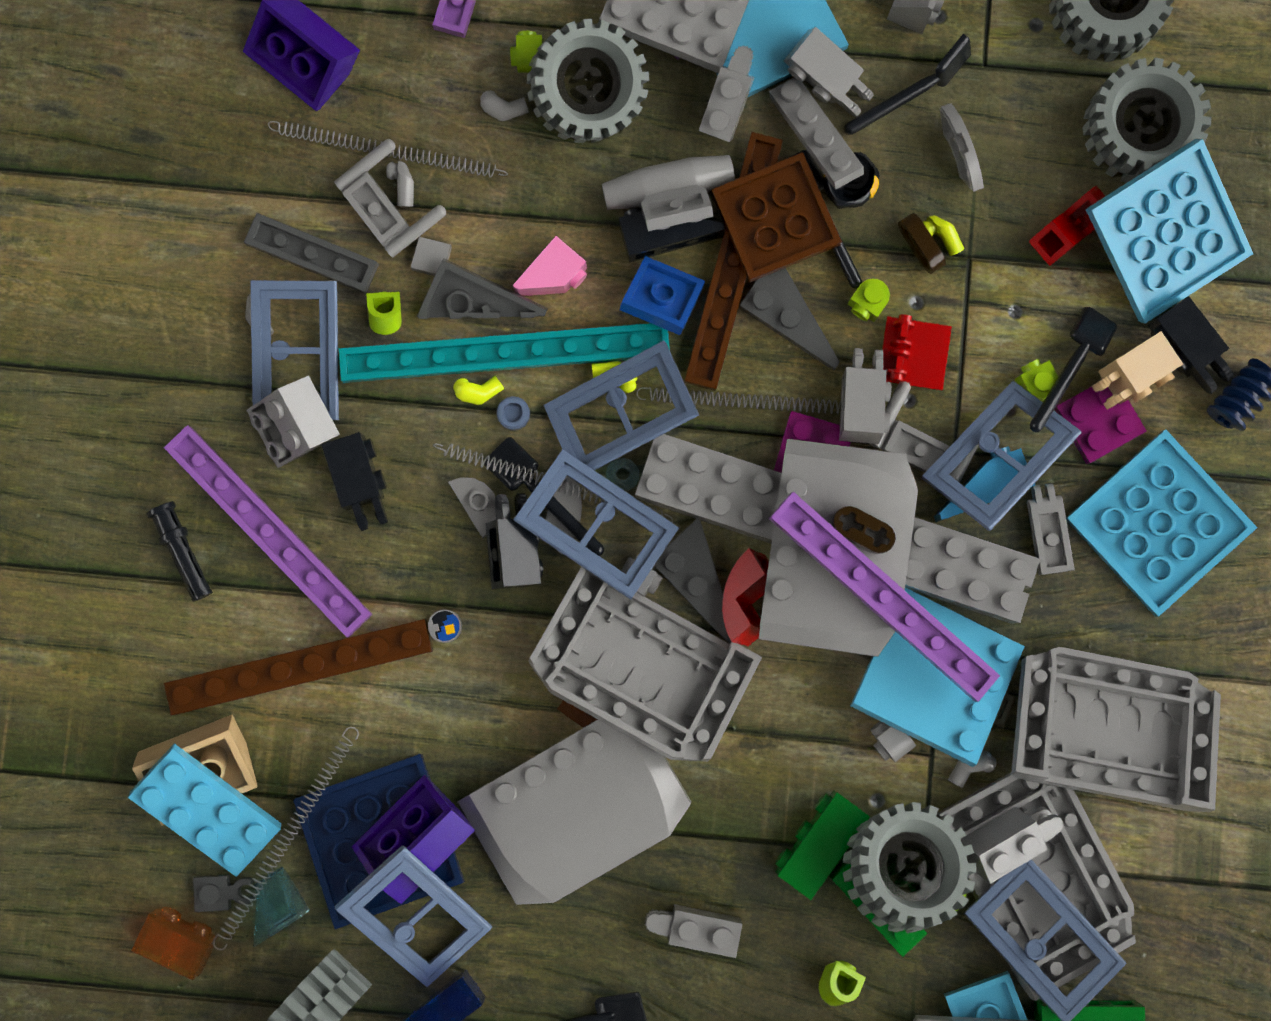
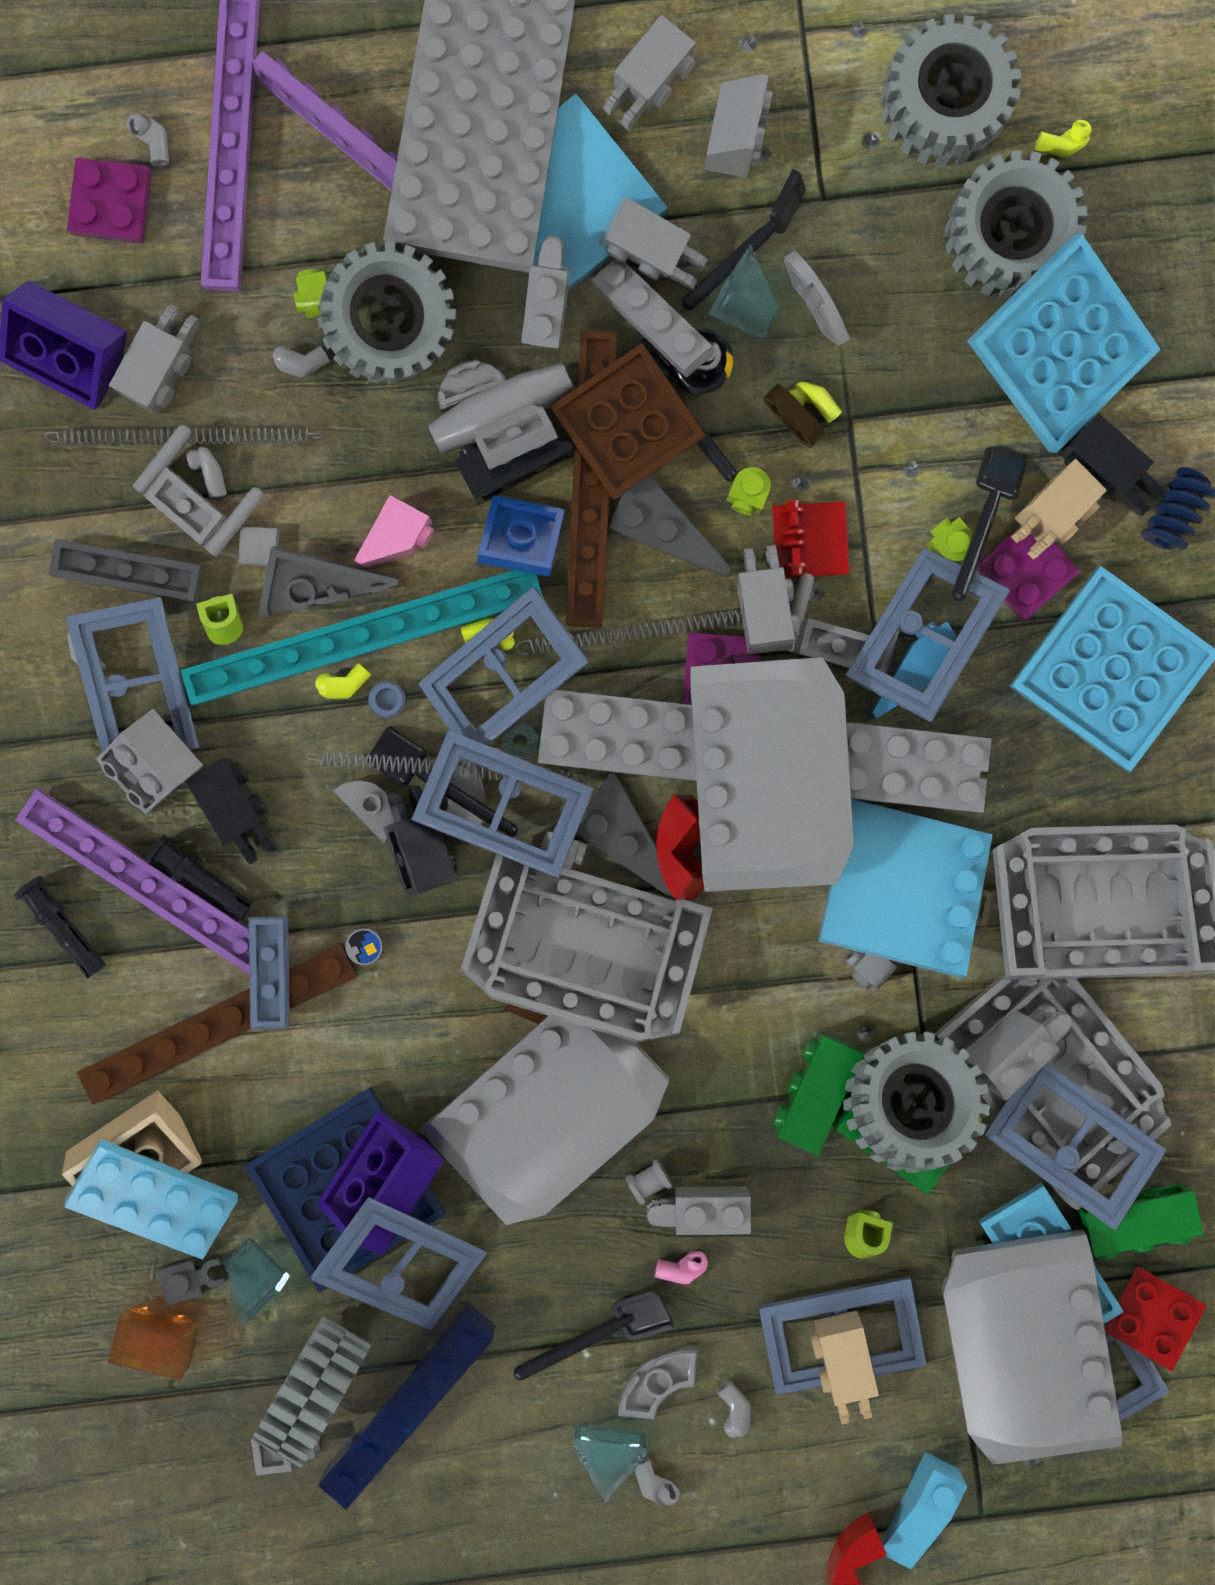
camera: 10 degrees left, 5 degrees up
light grey piece [213,727,359,950] -> none
medium lavender plate [768,492,1000,702] -> none
dark brown beam [832,506,896,554] -> none
light grey arm [948,750,997,788] -> none
light grey hinge [1027,483,1075,575] -> none
red brick [1028,185,1105,266] -> none
none -> light grey hinge [108,304,200,415]
none -> black pin [145,834,253,921]
none -> sand blue tile [249,916,290,1029]
none -> light grey plate [438,360,506,413]
none -> light grey bush [625,1158,673,1206]
none -> bright pink arm [654,1251,708,1284]
none -> clear light blue slope [709,245,781,340]
none -> neon yellow arm [1035,120,1092,158]

